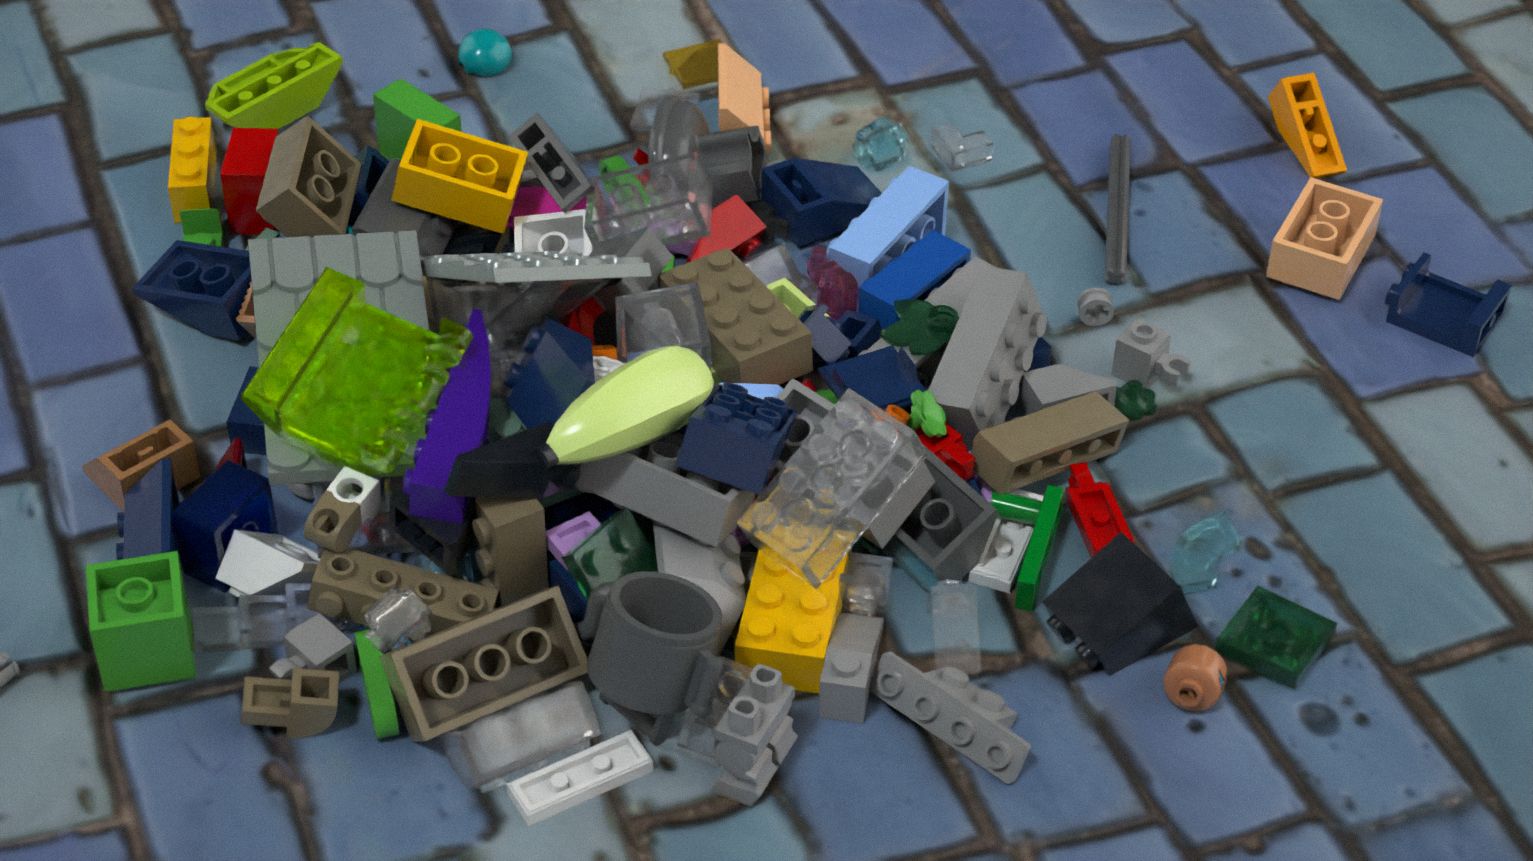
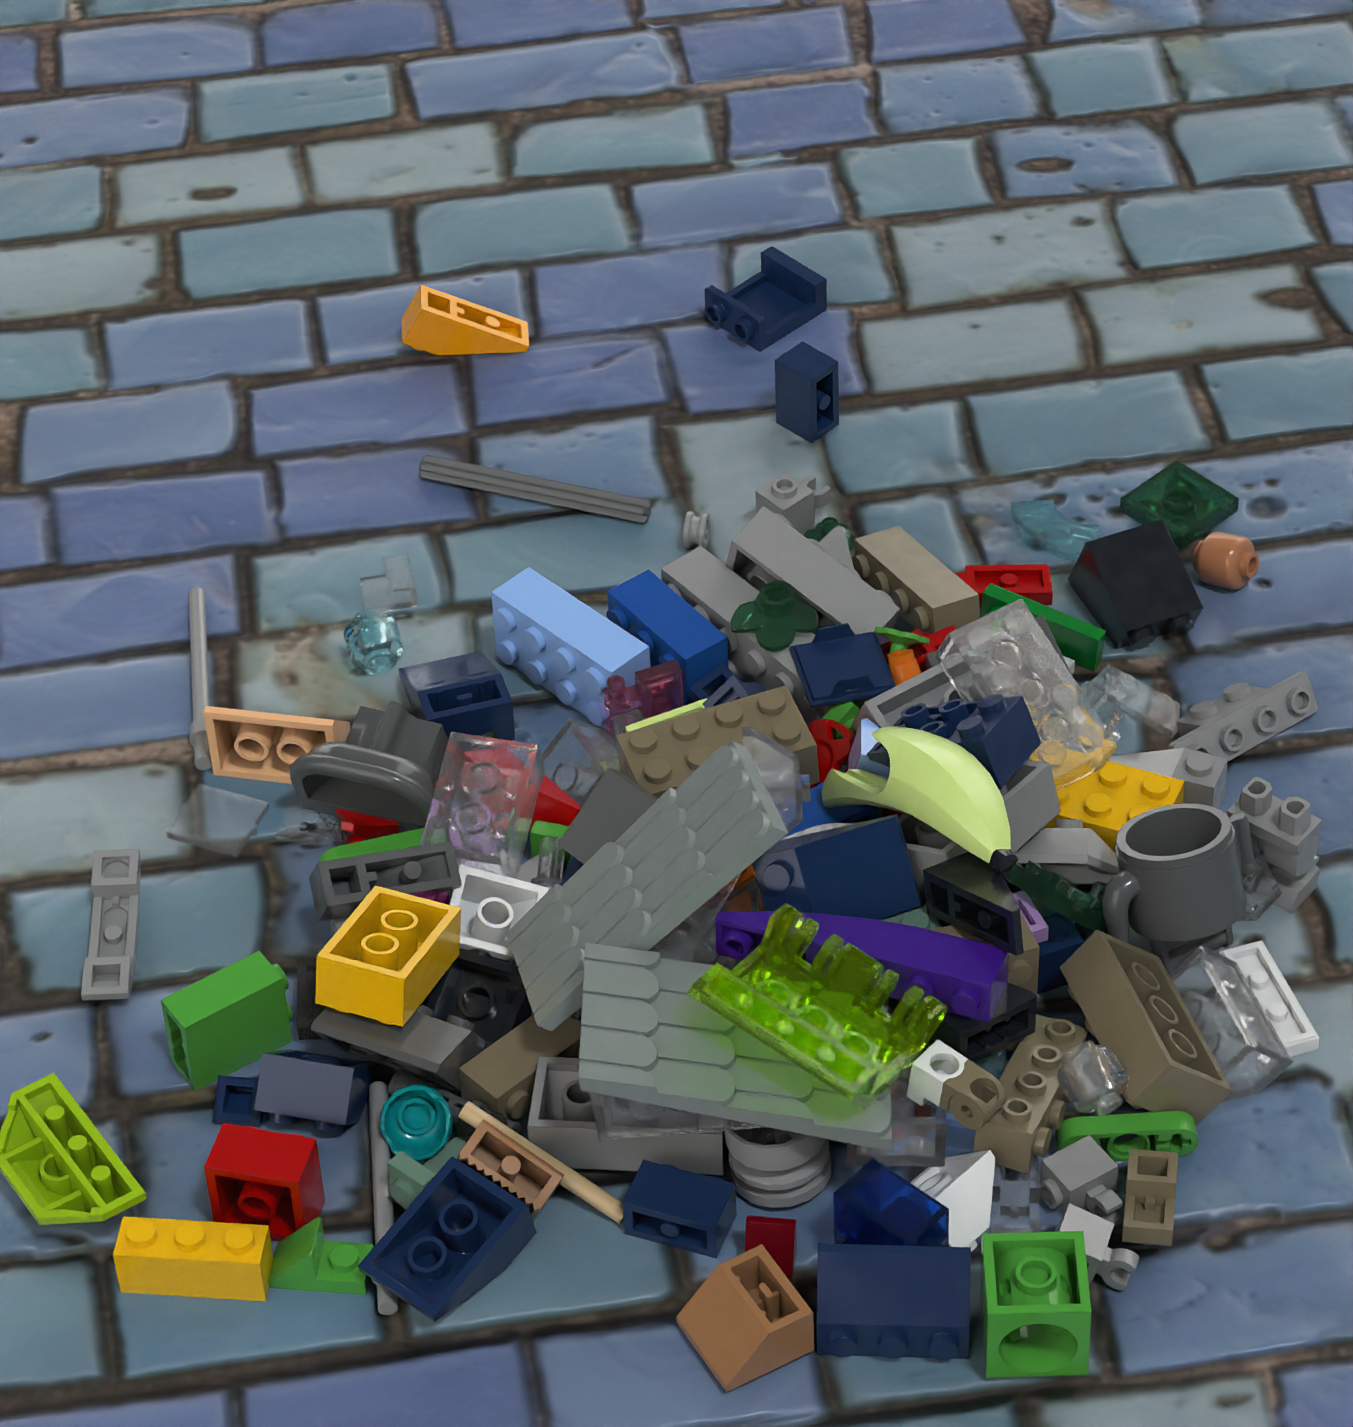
camera: 75 degrees left, 0 degrees up
dark tan brick [256,115,362,238] -> none
teal hair [458,28,512,77] -> none
clear yellow piece [663,39,723,89] -> none
light nougat brick [1266,177,1383,300] -> none
none -> light grey slope [81,849,141,1000]
none -> light grey bar [188,587,212,770]
none -> dark blue brick [775,341,839,443]
none -> light grey brick [1054,1203,1139,1291]

